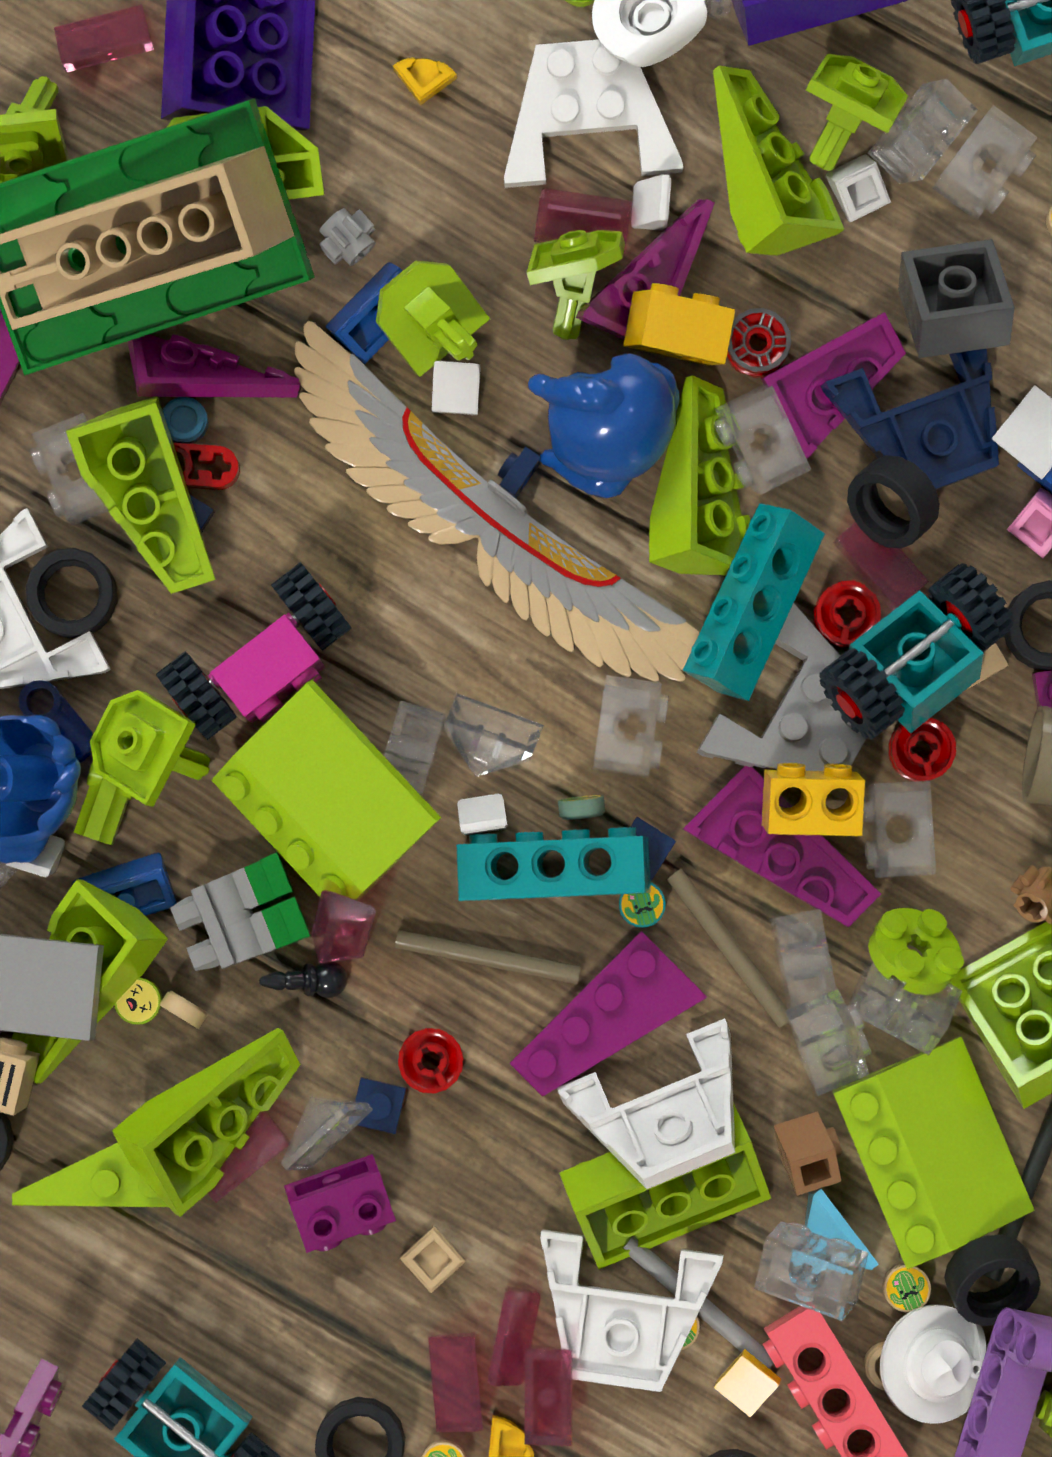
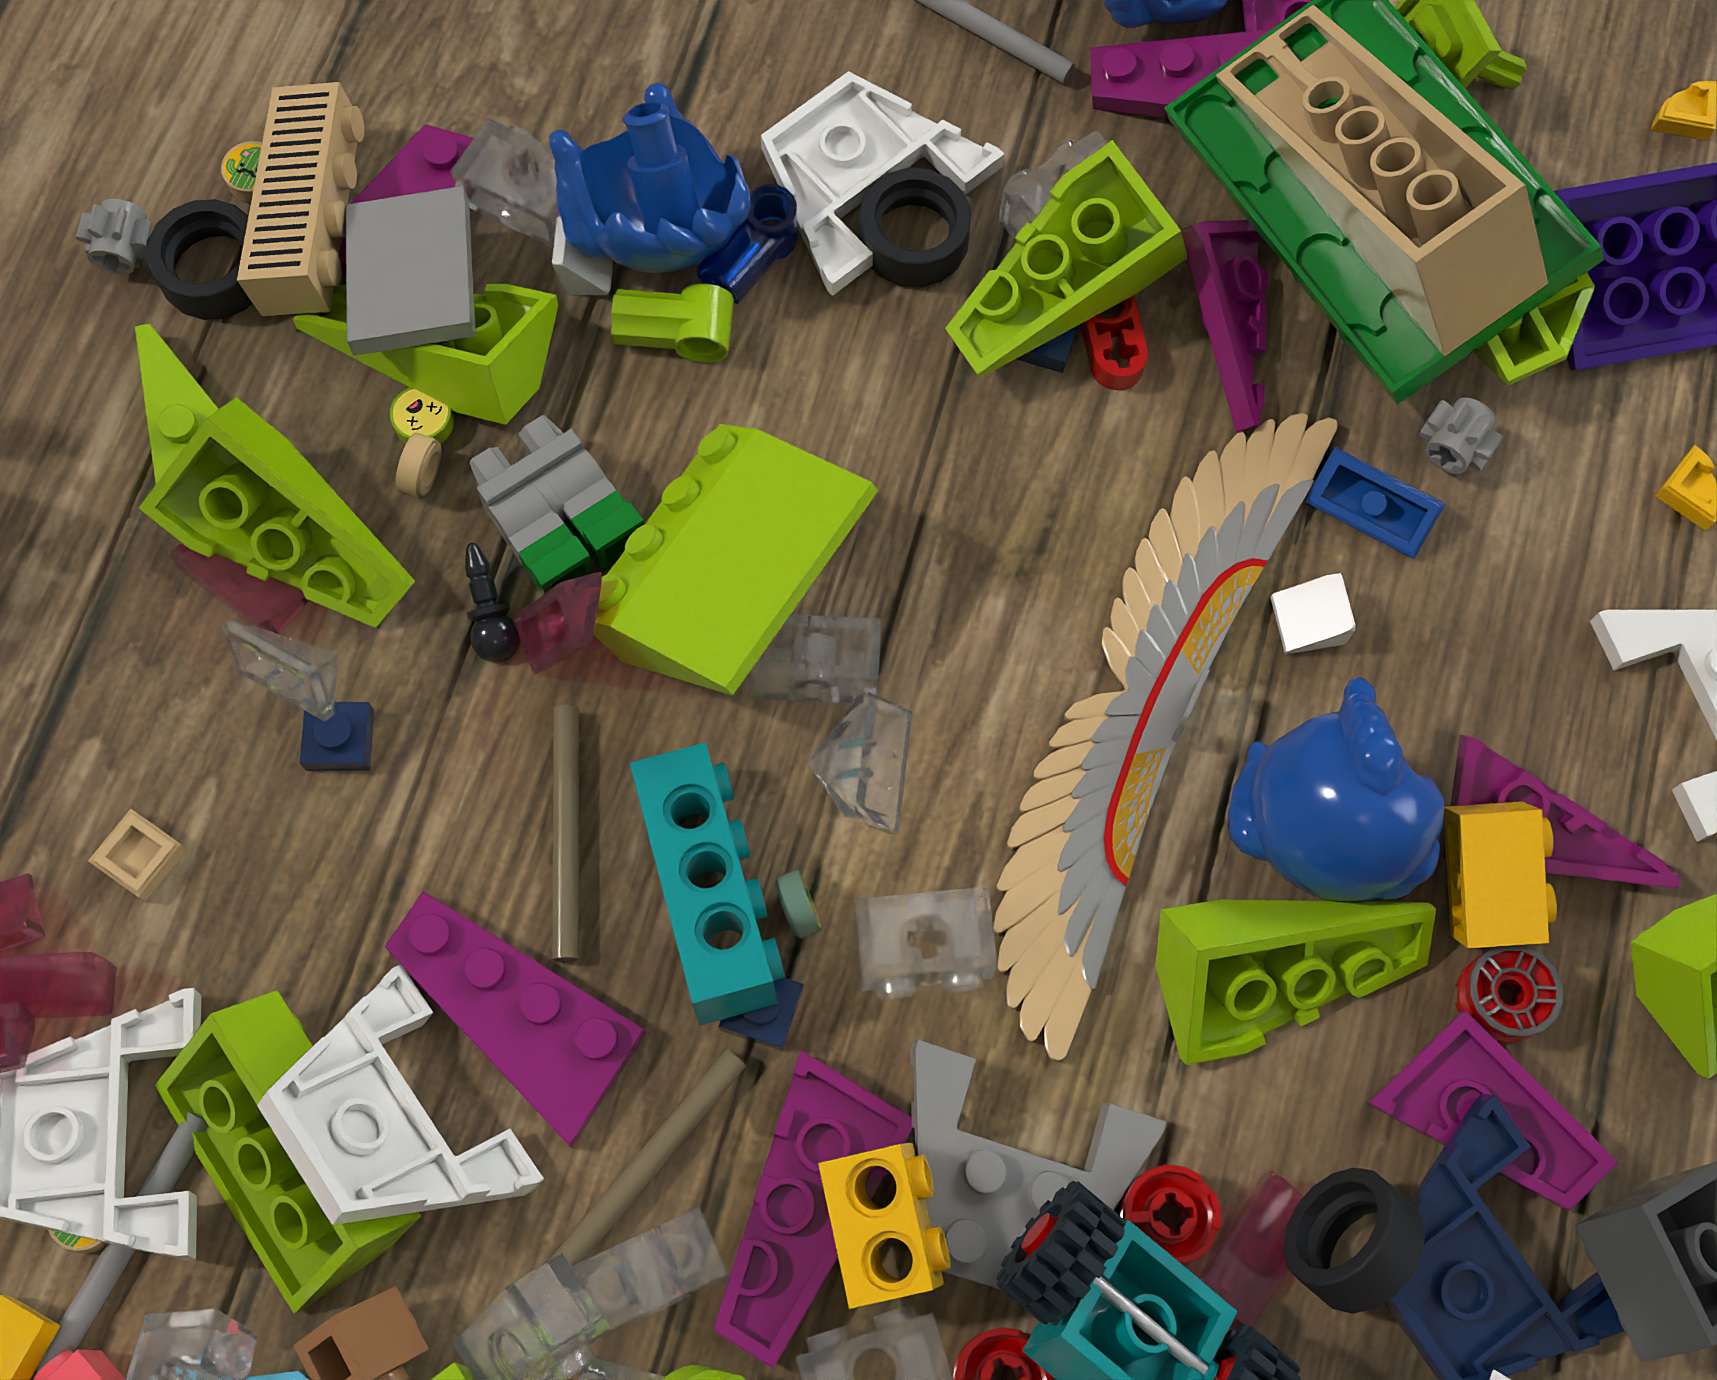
camera: 75 degrees right, 15 degrees down
clear pink slope [54,4,154,73] -> none
blue slope [72,852,177,916] -> none
lime piece [89,690,210,807] -> none
brick [156,562,352,740] -> none
dark azure tile [163,397,208,444] -> none
magenta brick [284,1154,396,1253] -> none
lime piece [376,260,490,377] -> none
red wheel [398,1028,464,1094] -> none
white slope [457,794,507,835] -> none
dark blue plate [497,446,541,499] -> none
lime piece [527,230,625,340] -> none
clear pink slope [534,188,632,255] -> none
tile [619,883,666,928] -> none
white slope [631,174,671,231] -> none
teal brick [683,503,825,701] -> none
clear brick [714,384,811,494] -> none

